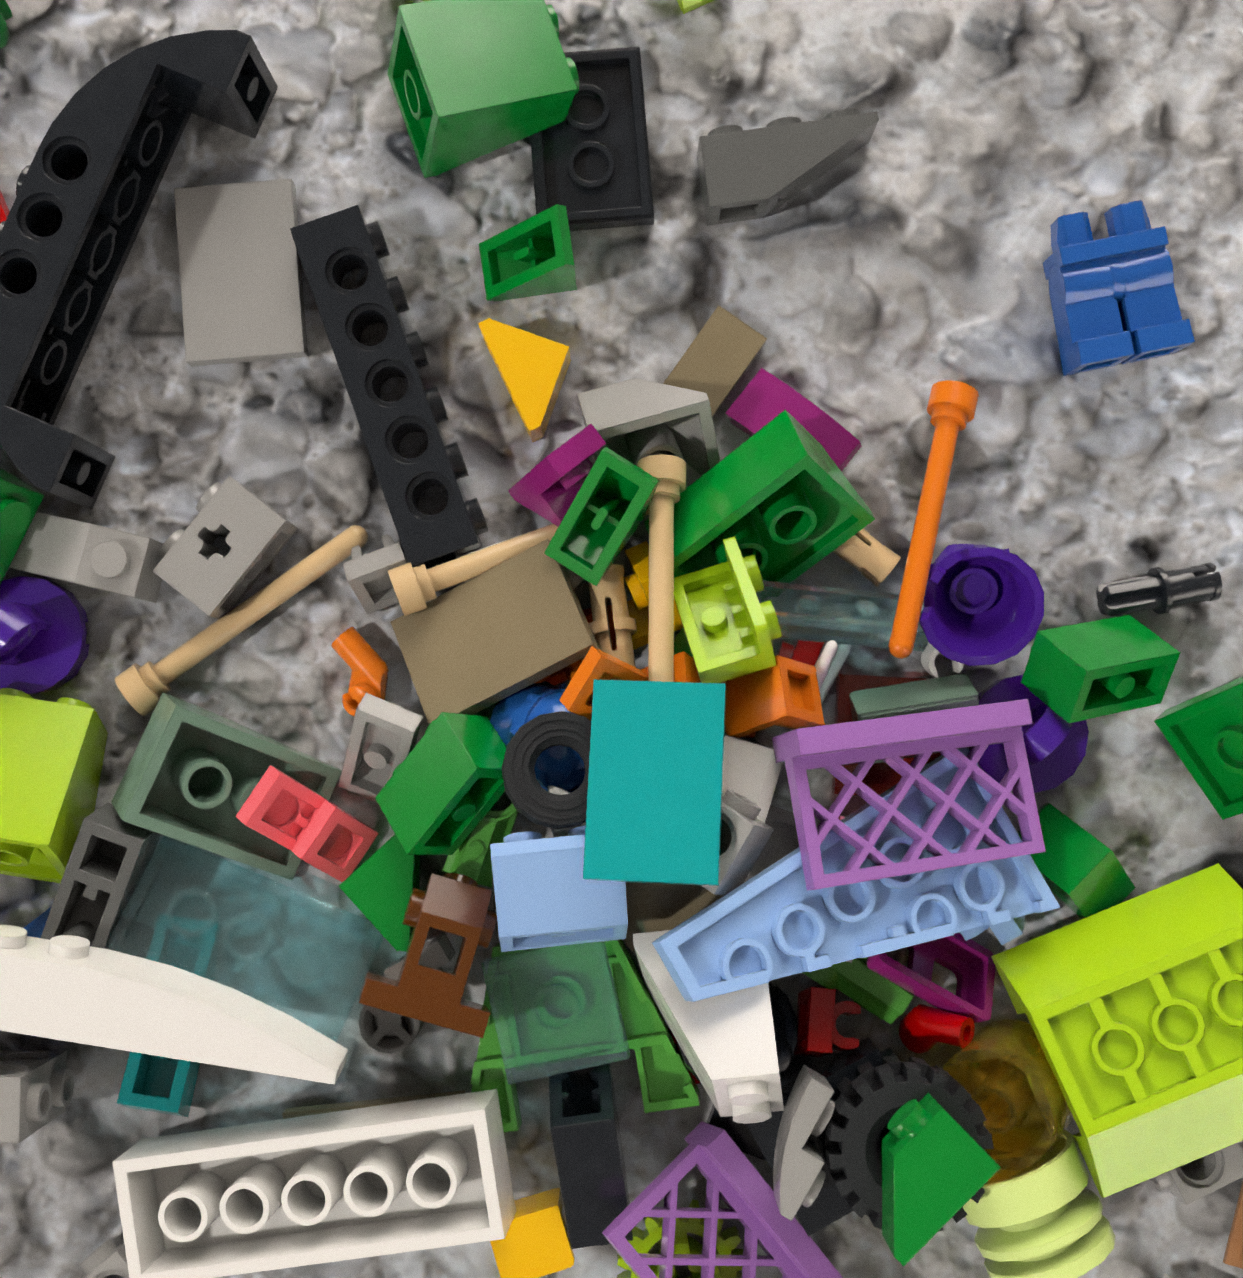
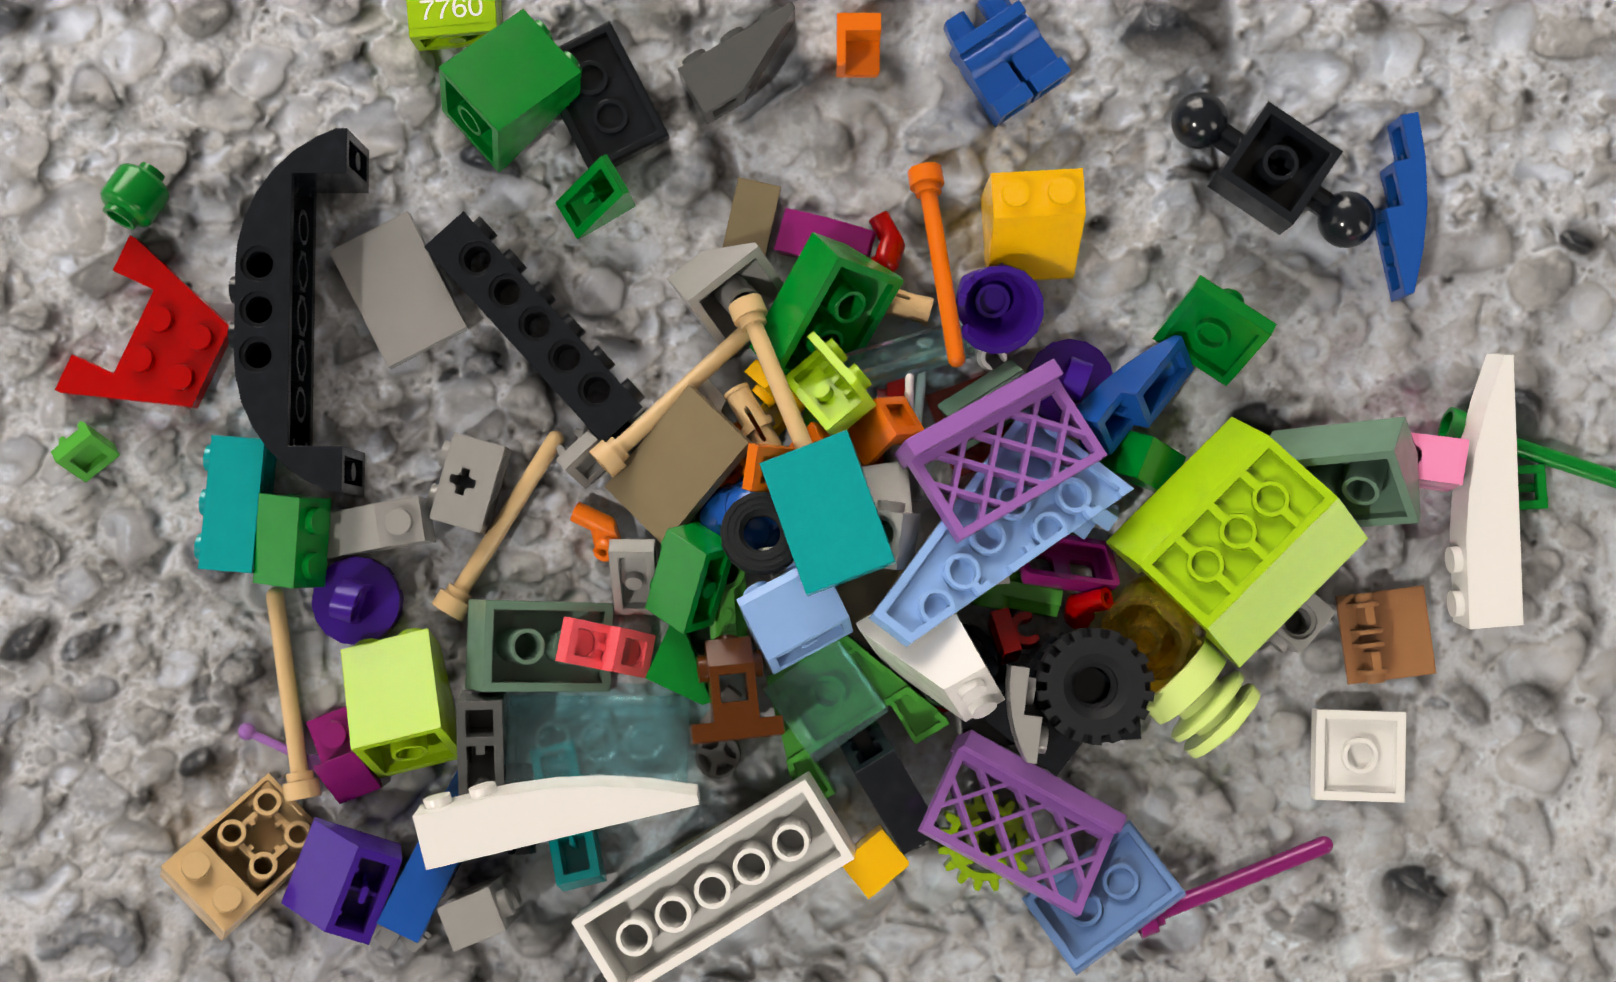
camera: 20 degrees left, 0 degrees up
yellow slope [478,318,571,442] -> none
magenta slope [508,424,606,527] -> none
green slope [544,447,660,586] -> none
green slope [882,1092,1001,1267] -> none
green brick [1021,615,1181,723] -> none
black axle [1096,562,1222,617] -> none
none -> orange panel [836,13,881,78]
none -> red arm [869,211,905,272]
none -> yellow slope [981,168,1086,281]
none -> blue slope [1077,335,1194,455]

